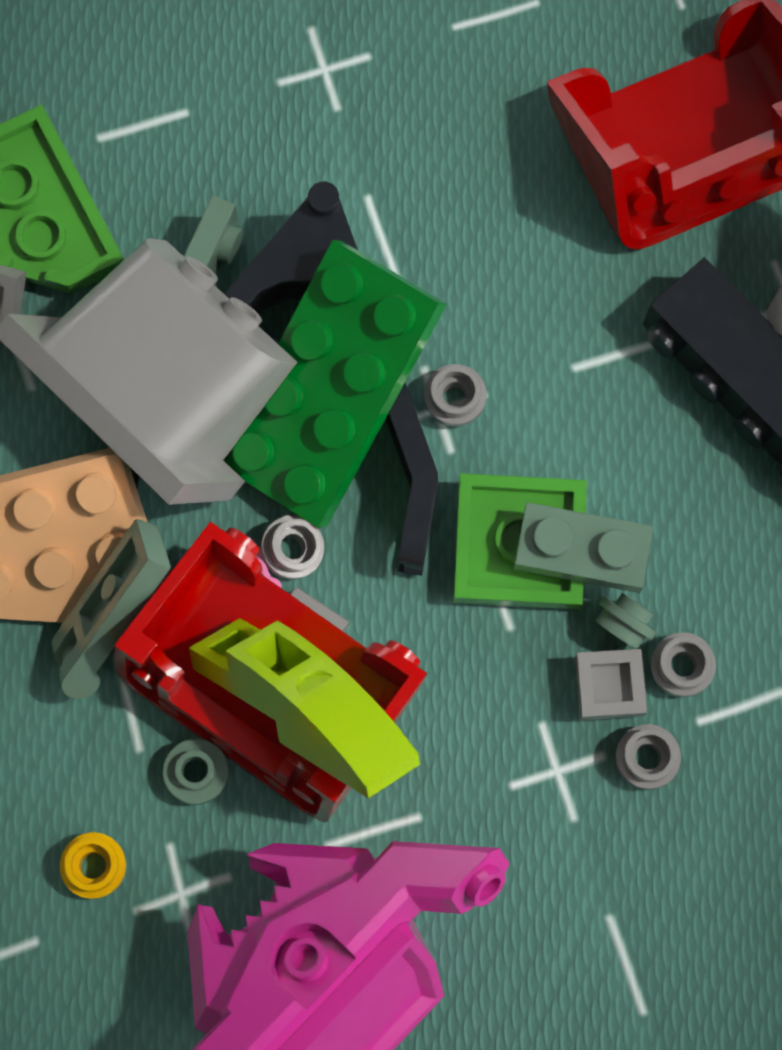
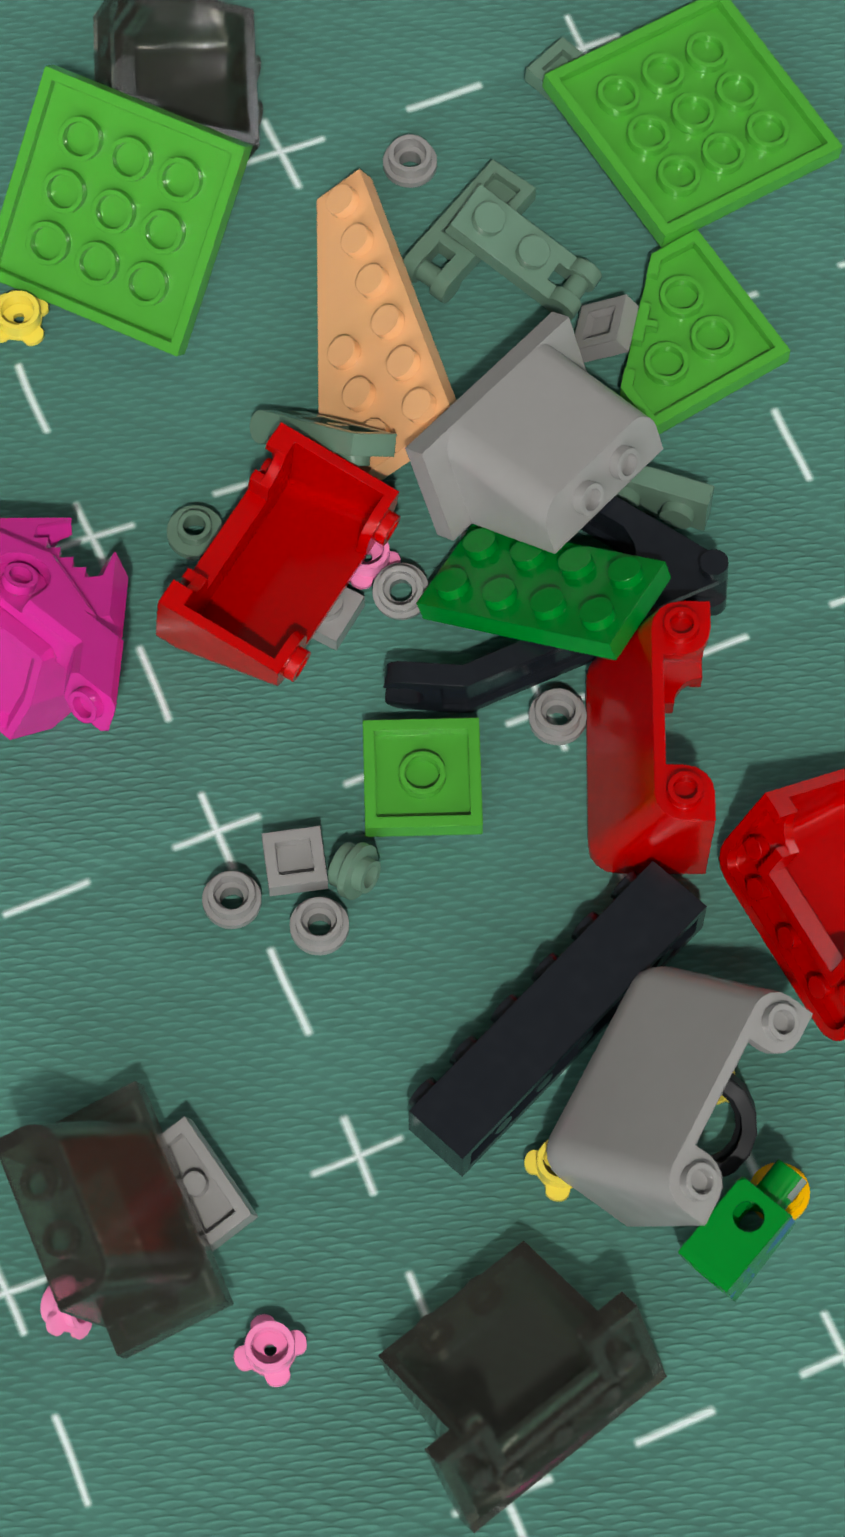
camera: 90 degrees right, 10 degrees down
yellow plate [60,832,126,899] -> none
lime slope [189,618,420,799] -> none
sand green plate [514,502,653,593] -> none
none -> red windscreen [586,601,716,874]

